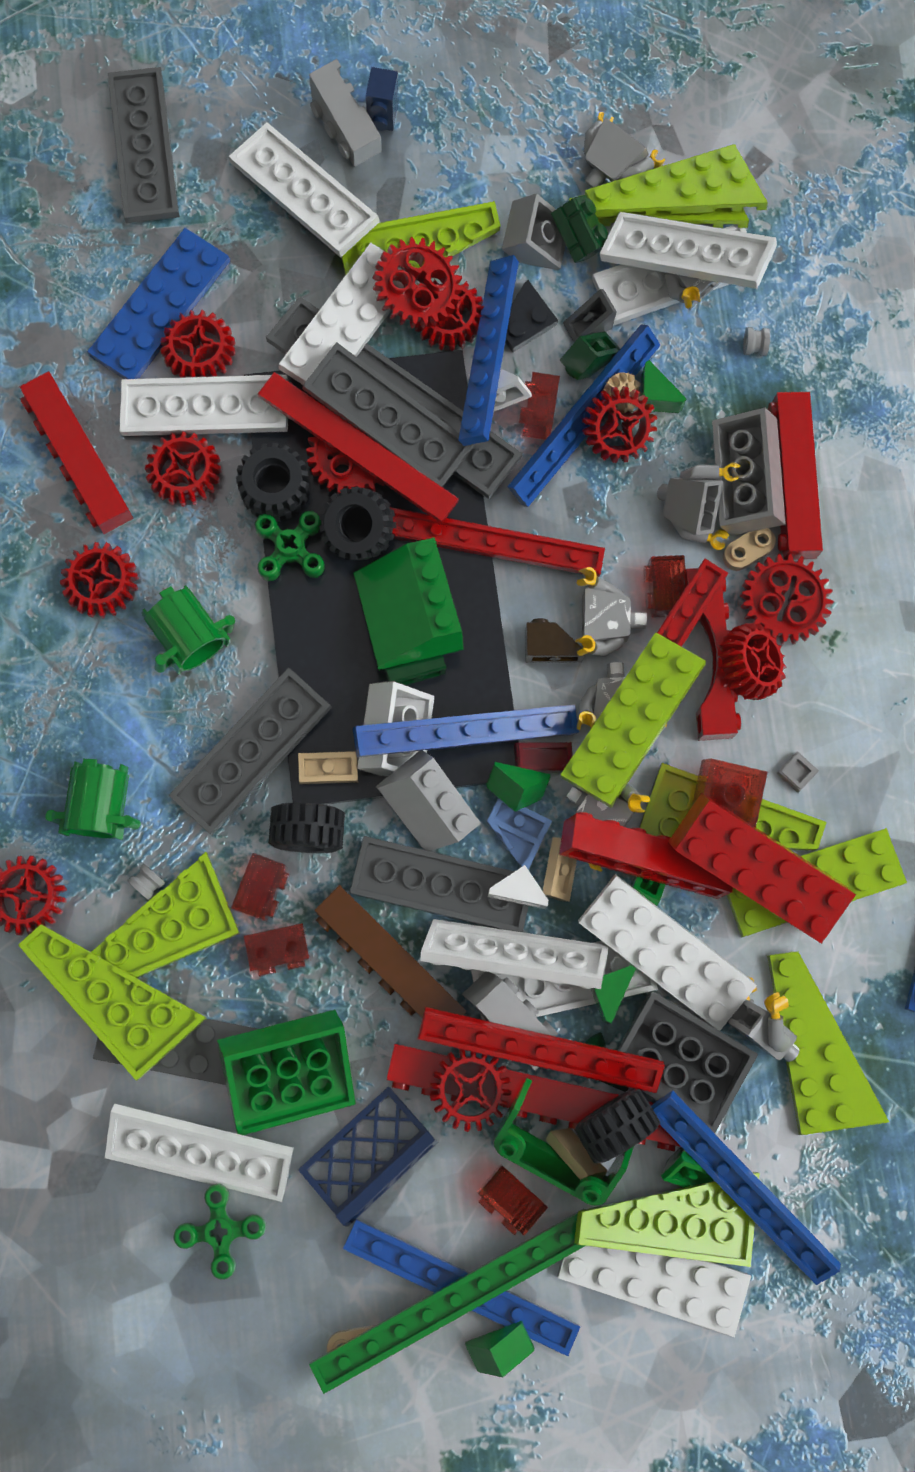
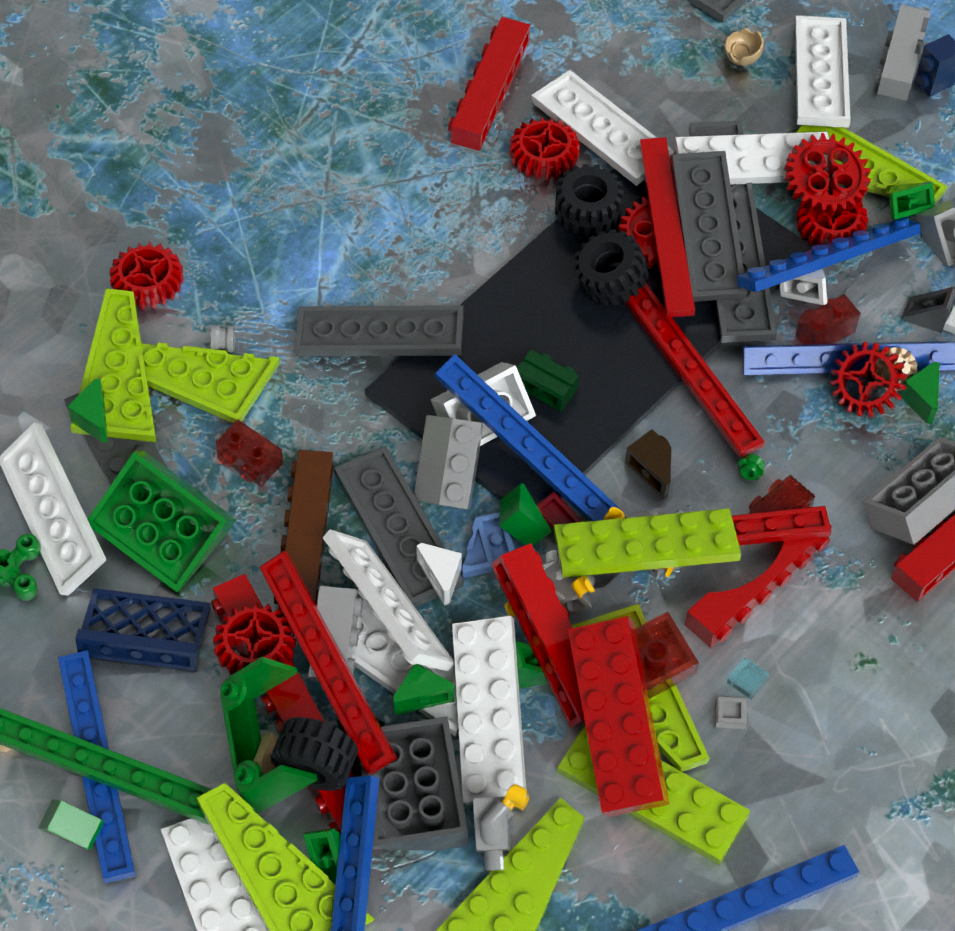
camera: 55 degrees right, 20 degrees down
green container [45,758,141,840] -> none
red gear [60,542,139,618] -> none
blue plate [87,228,230,379] -> none
green container [141,585,235,675] -> none
red gear [160,309,236,378] -> none
clear red brick [231,853,290,922] -> none
green gear [255,511,325,581] -> none
black tyre [268,803,345,853] -> none
tan plate [298,751,358,784] -> none
green slope [354,537,464,670] -> none
clear red brick [477,1164,548,1236] -> none
black wing [505,280,558,352] -> none
tan plate [543,837,577,902] -> none
dark green slope [560,331,620,380] -> none
light grey torso [575,567,647,656] -> none
light grey torso [657,463,740,550] -> none
red gear [718,623,787,700] -> none
tan plate [723,528,776,571] -> none
red gear [740,554,834,645] -> none
none -> green slope [68,379,108,443]
none -> tan hair [724,28,764,66]
none -> clear light blue tile [727,658,770,700]
none -> green plate [738,454,765,480]
none -> green slope [889,182,935,220]

